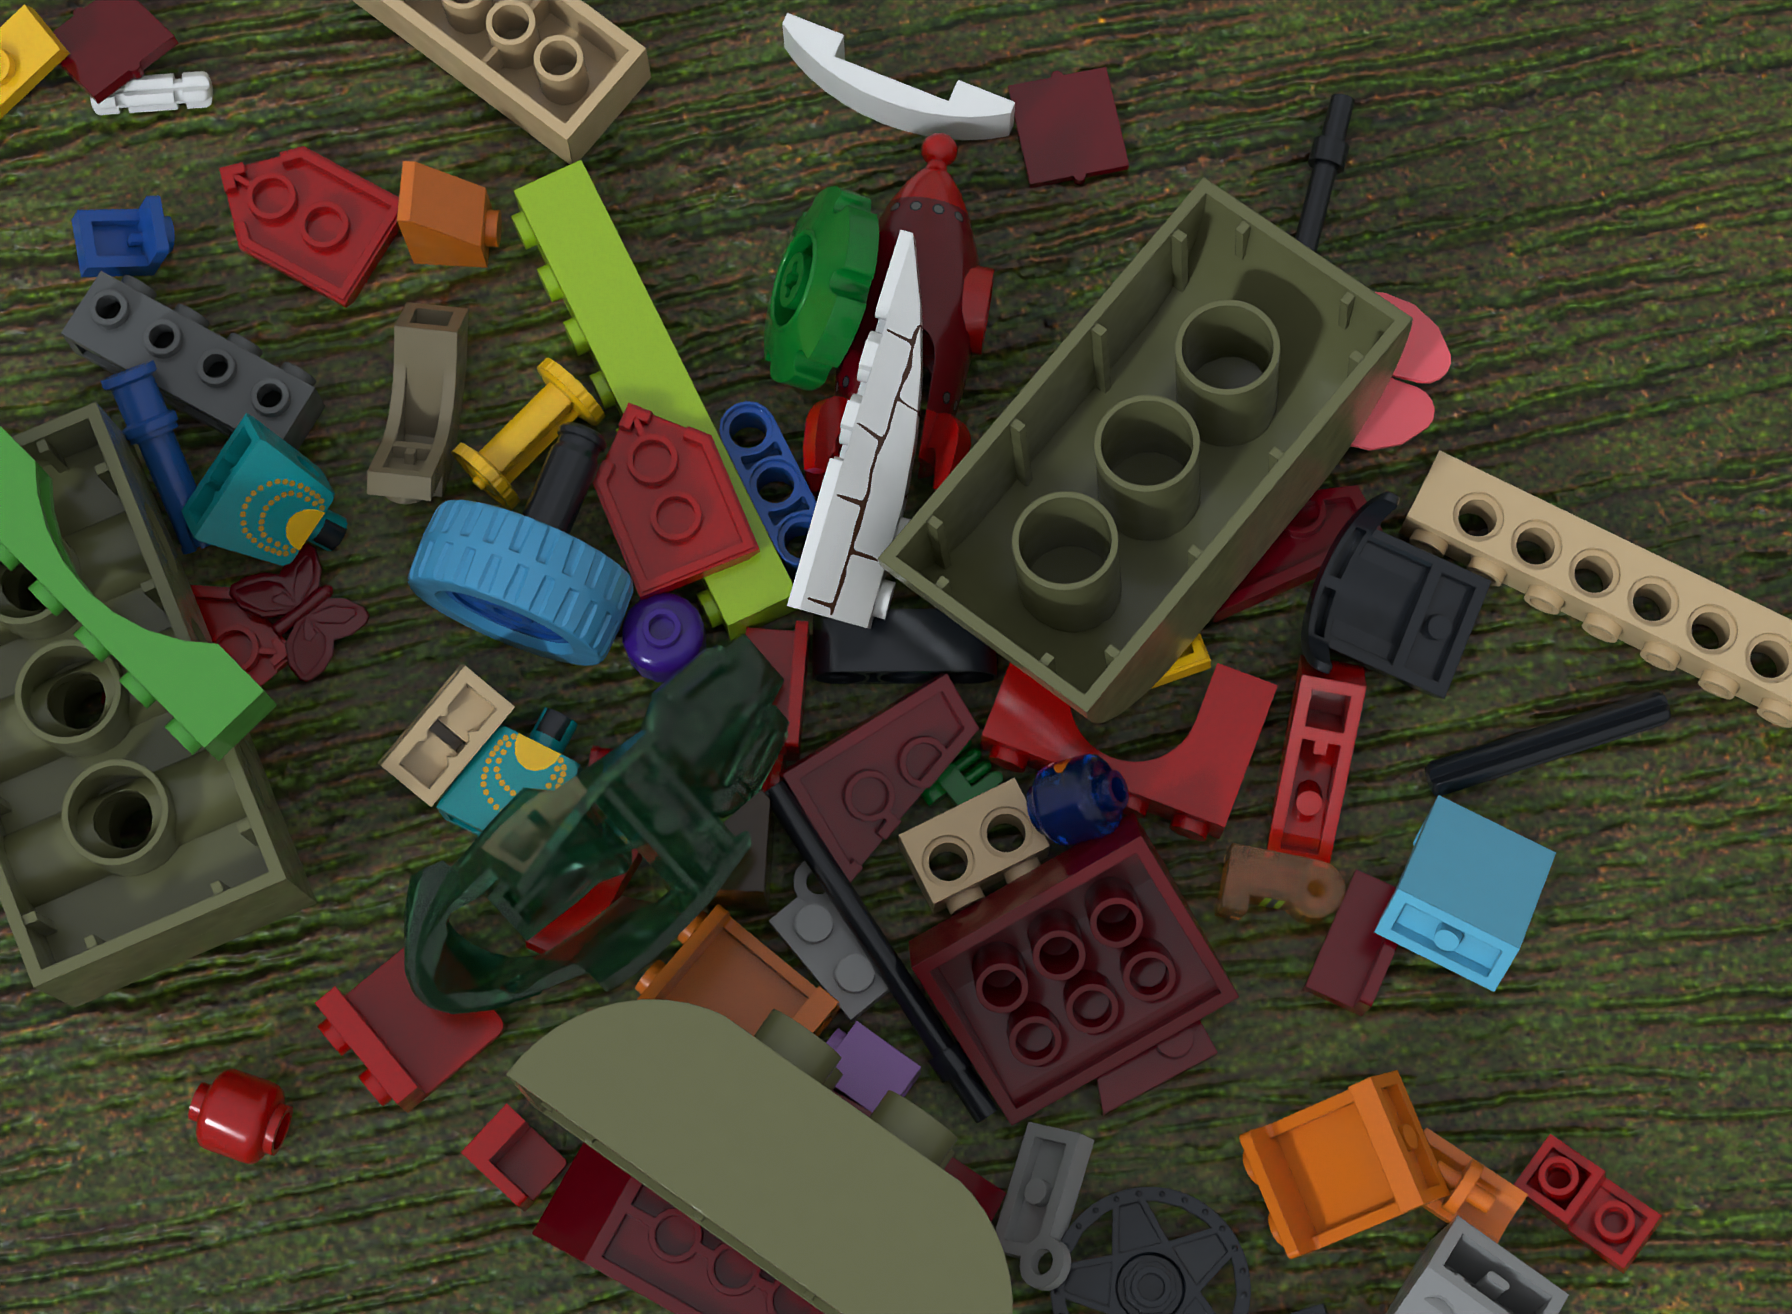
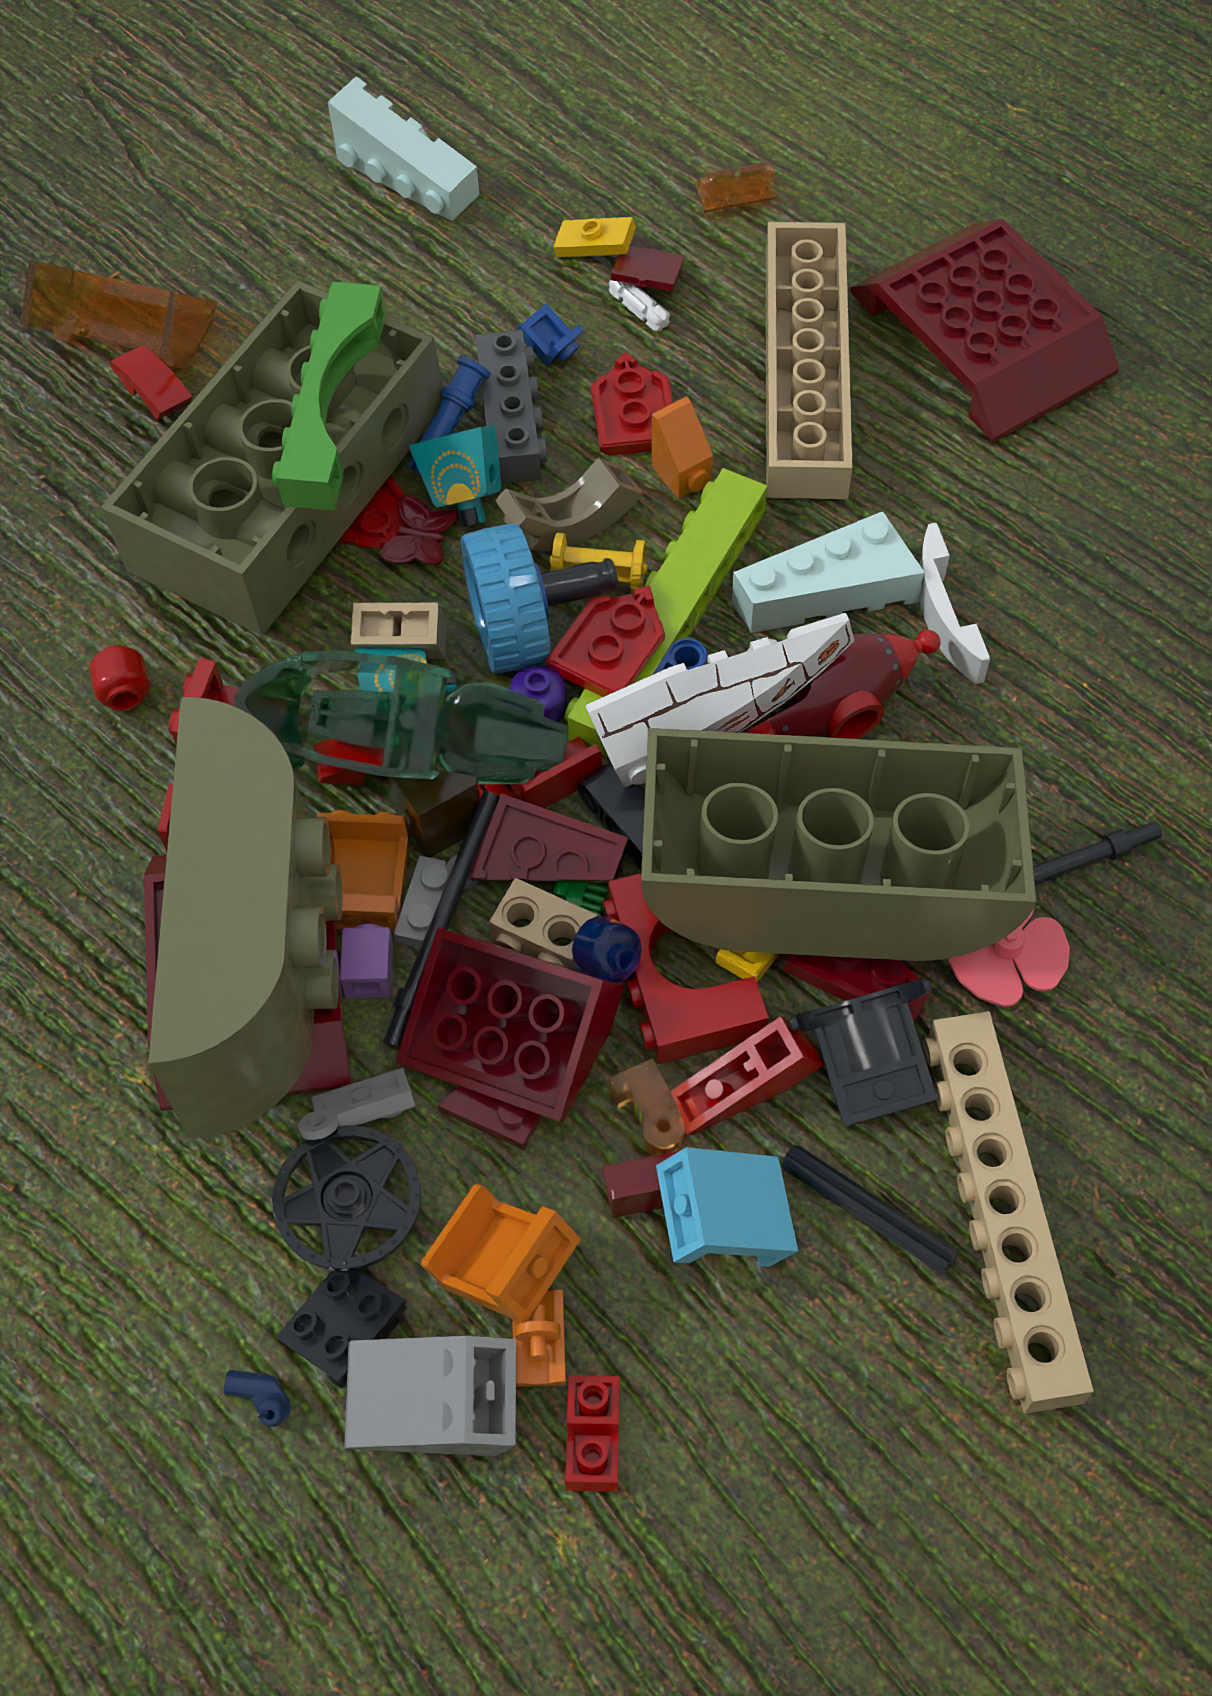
camera: 55 degrees right, 15 degrees down
green piece [764,186,879,391] -> none
dark red piece [1008,67,1129,189] -> none
none -> light aqua wedge [732,511,925,633]

